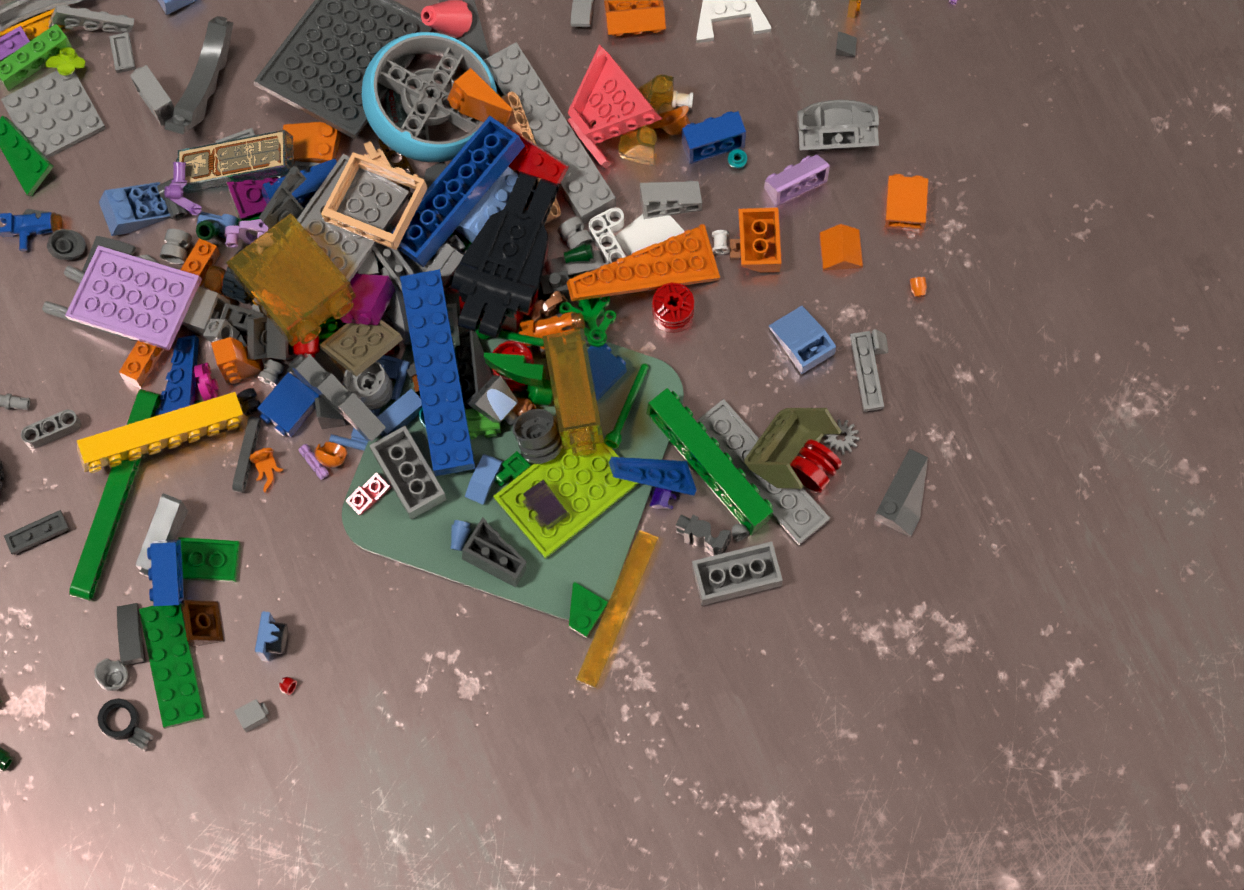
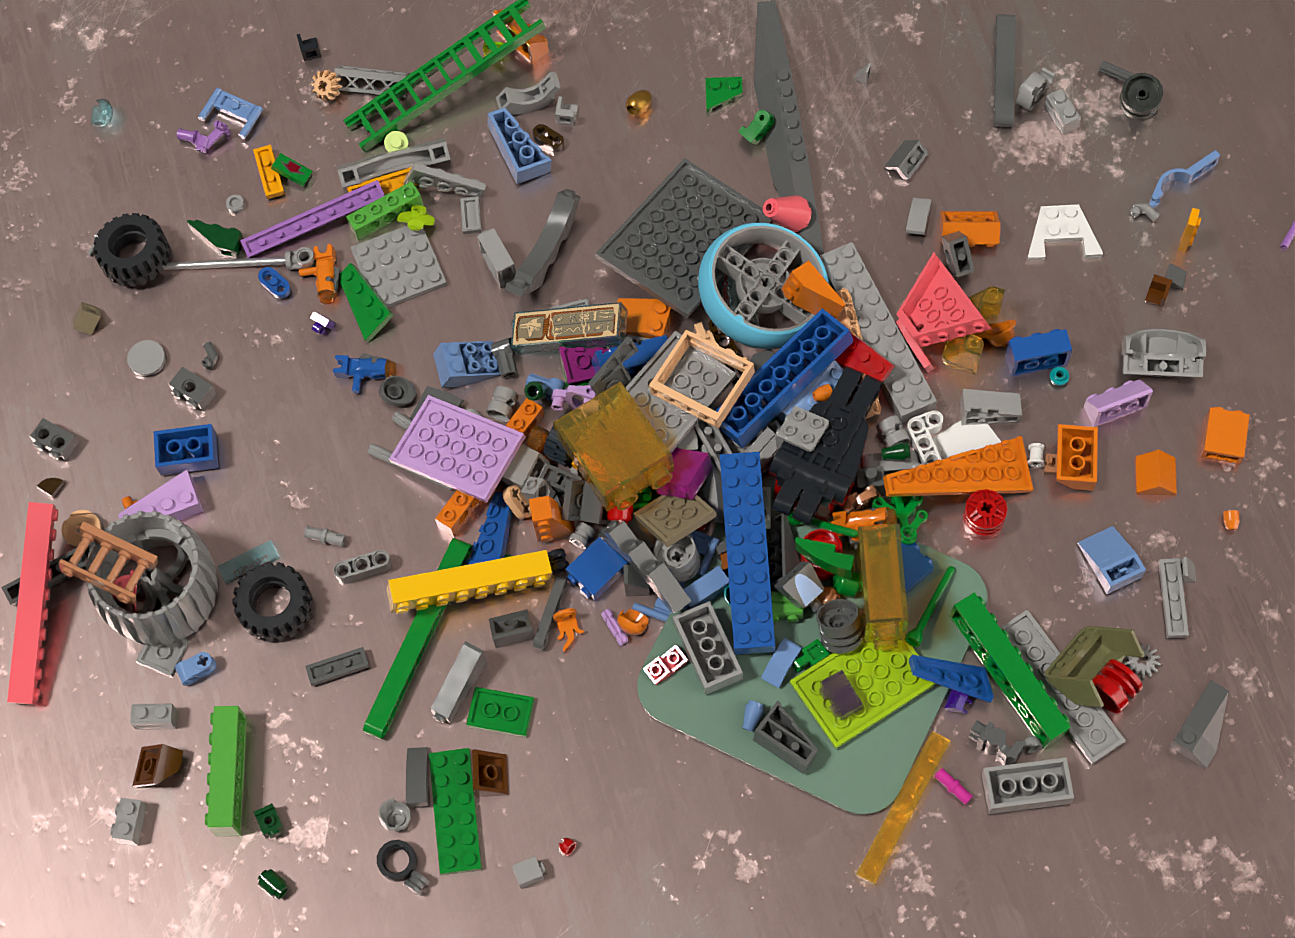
camera: 10 degrees right, 5 degrees down
blue brick [147,539,184,606] -> none
medium lavender pin [164,162,202,216] -> none
dark pink plate [194,362,219,401] -> none
medium blue piece [255,611,288,661] -> none
green wing [569,582,608,638] -> none
white bush [672,90,694,110] -> none
none -> dark grey slope [489,609,534,648]
none -> light nougat beam [503,485,531,519]
none -> light grey bracket [775,406,829,452]
none -> orange hose [812,384,833,402]
none -> dark pink pin [934,767,974,805]
none -> dark grey brick [941,231,975,277]
none -> reddish brown panel [1145,274,1173,308]

